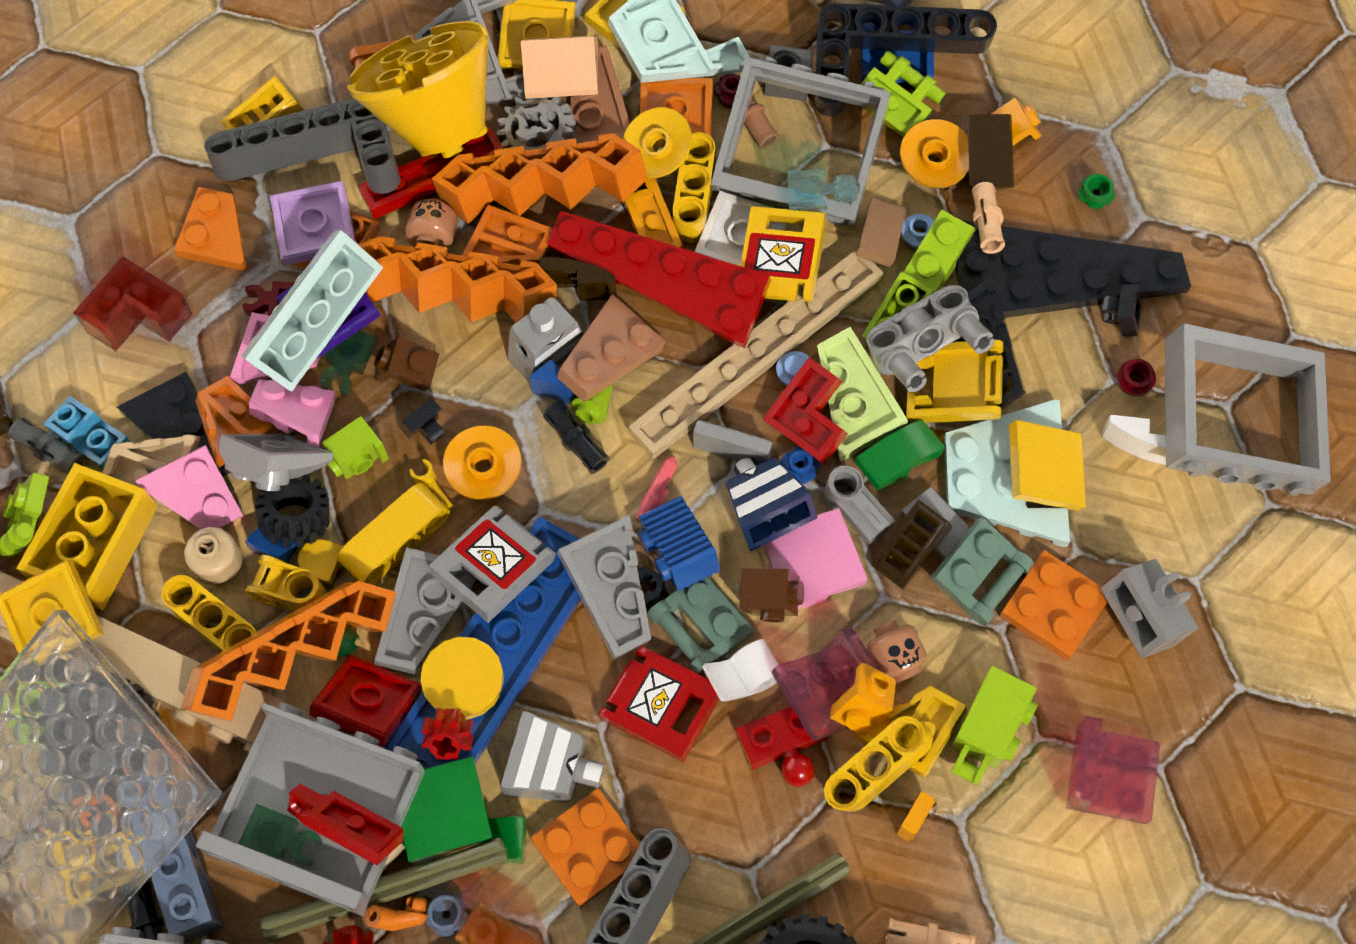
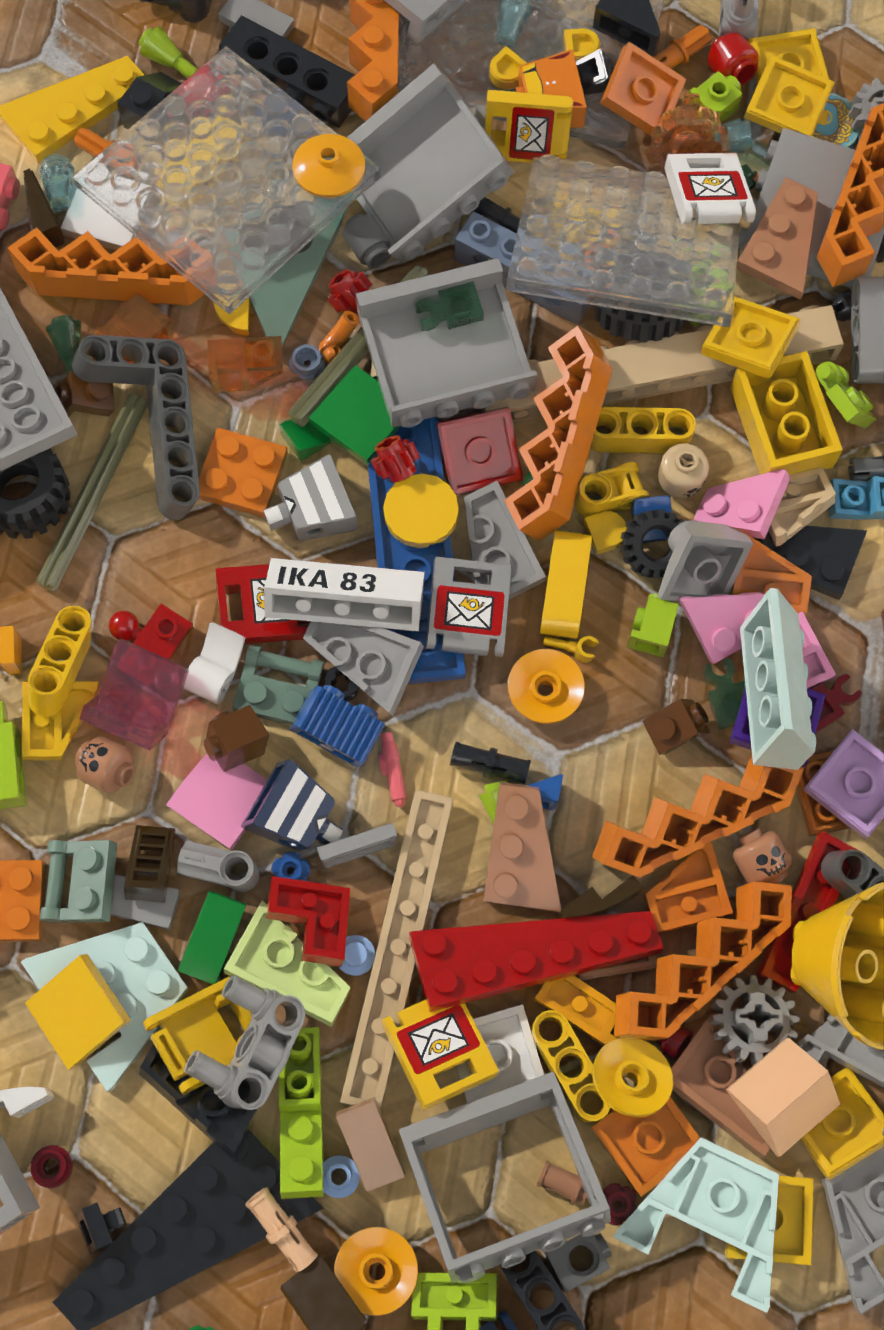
camera: 140 degrees right, 5 degrees up
red hinge [287,783,404,866] -> none
black tile [399,397,445,445] -> none
light grey torso [508,297,584,383] -> none
clear light blue plate [787,168,860,211] -> none
light orange bracket [830,663,896,736] -> none
none -> white brick [264,558,424,631]

